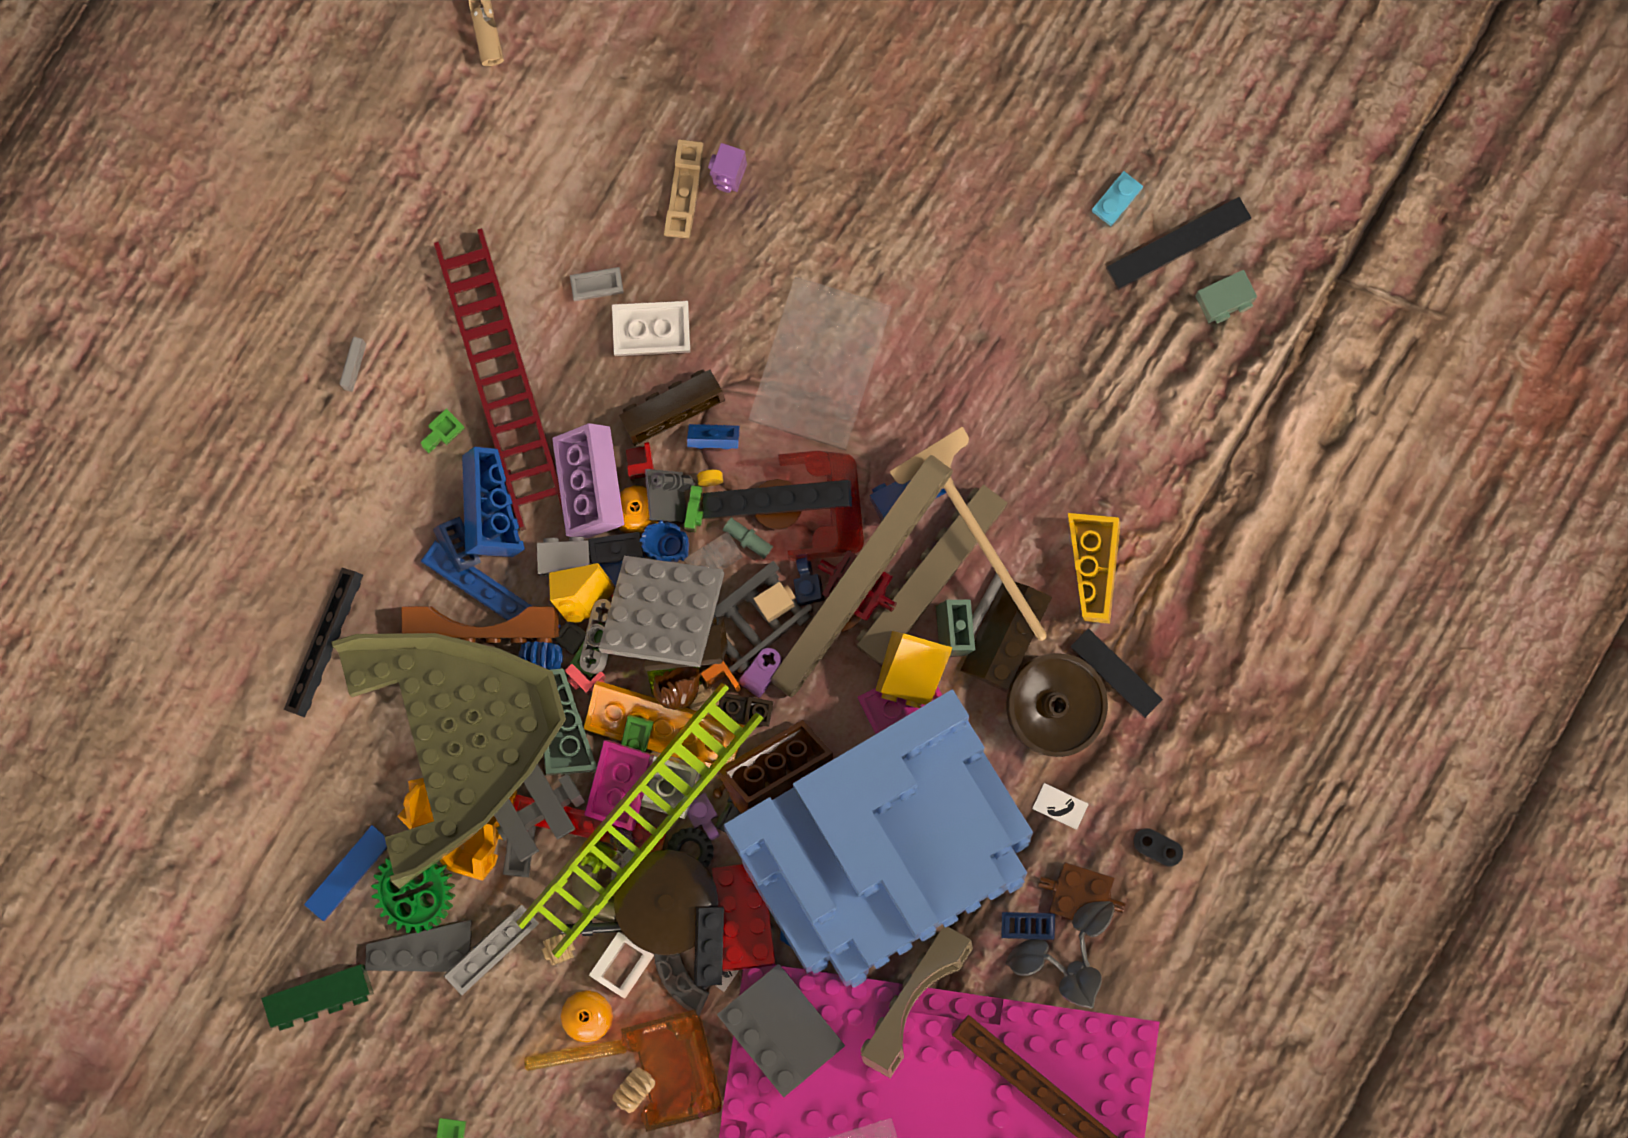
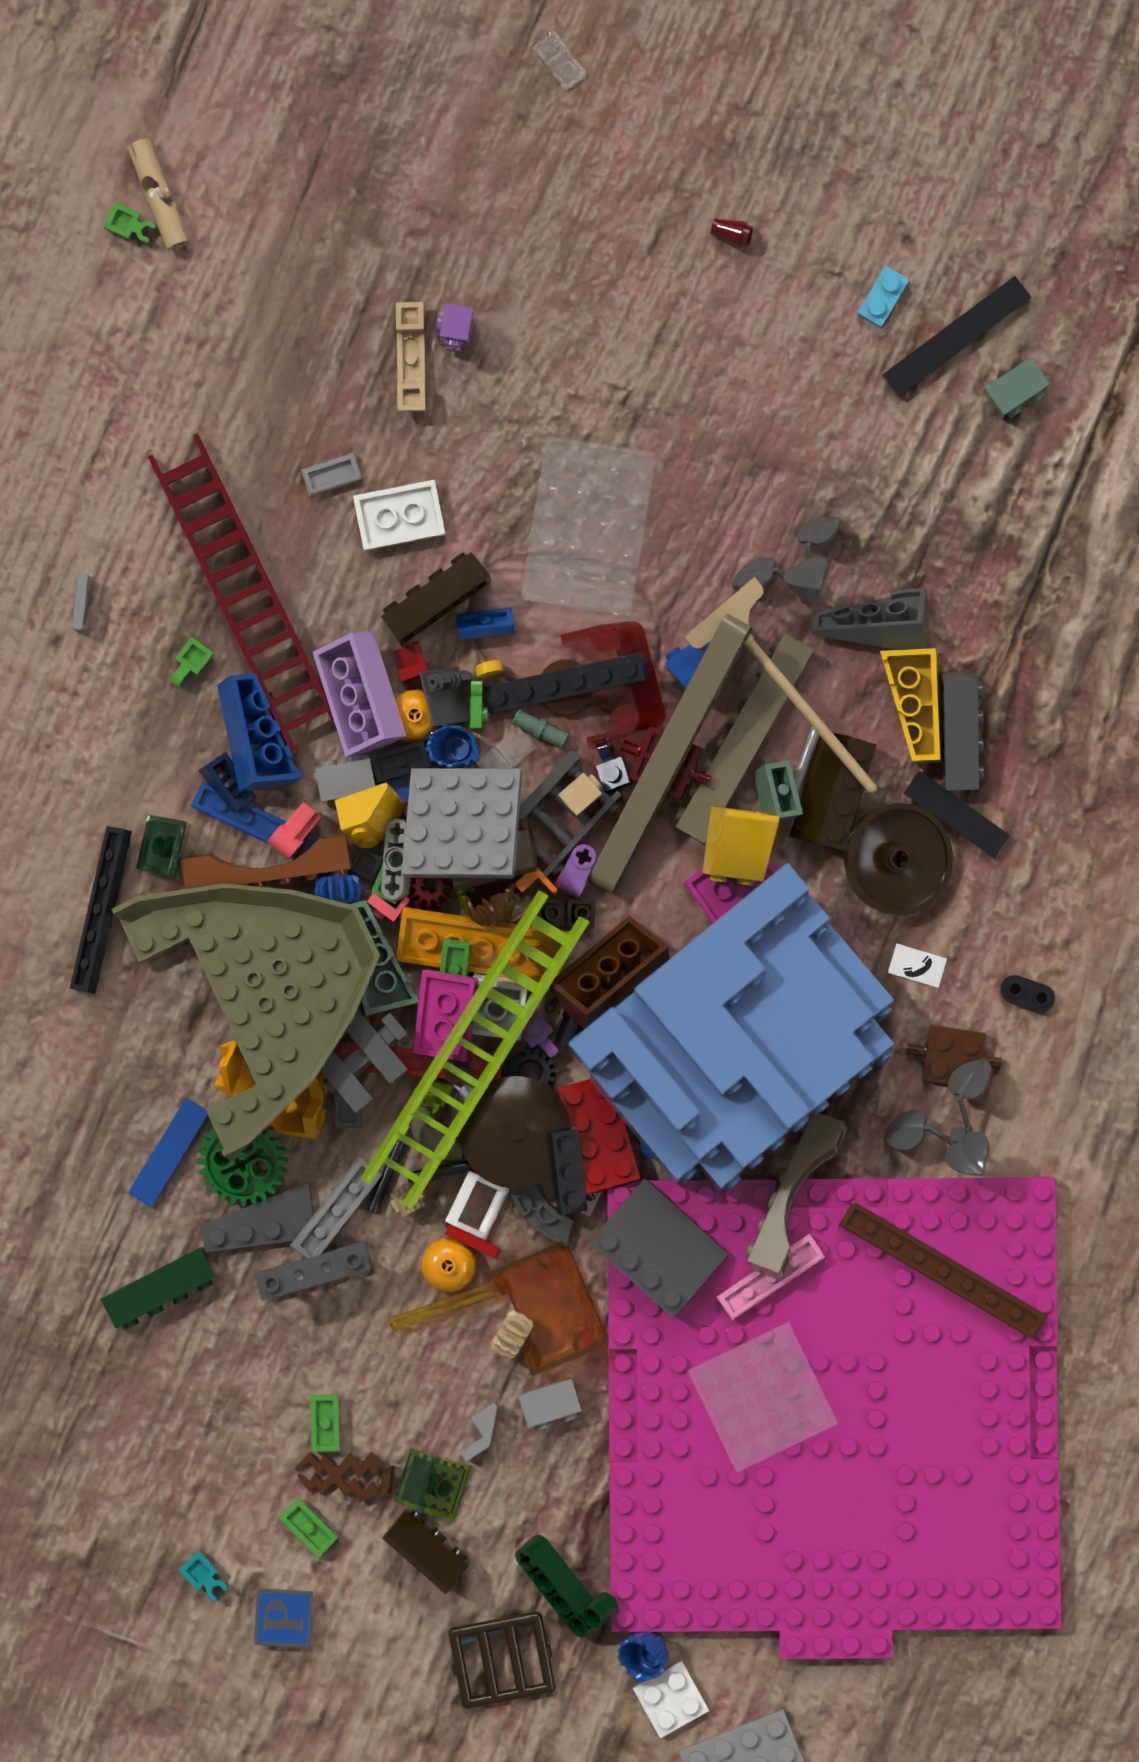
camera: 15 degrees left, 5 degrees up
dark blue slope [1001,912,1055,940] -> none
none -> bright green plate [104,202,157,244]
none -> clear green slope [136,815,190,878]
none -> dark grey fence [254,1241,374,1301]
none -> coral piece [267,802,322,860]
none -> black bar [367,1135,407,1214]
none -> dark red gear [408,878,454,911]
none -> red tile [445,1224,500,1258]
none -> dark red cone [710,218,753,248]
none -> bright pink tile [716,1234,825,1320]
none -> dark grey plant [732,516,841,604]
none -> dark grey wedge [812,588,929,650]
none -> dark grey wedge [939,671,984,791]

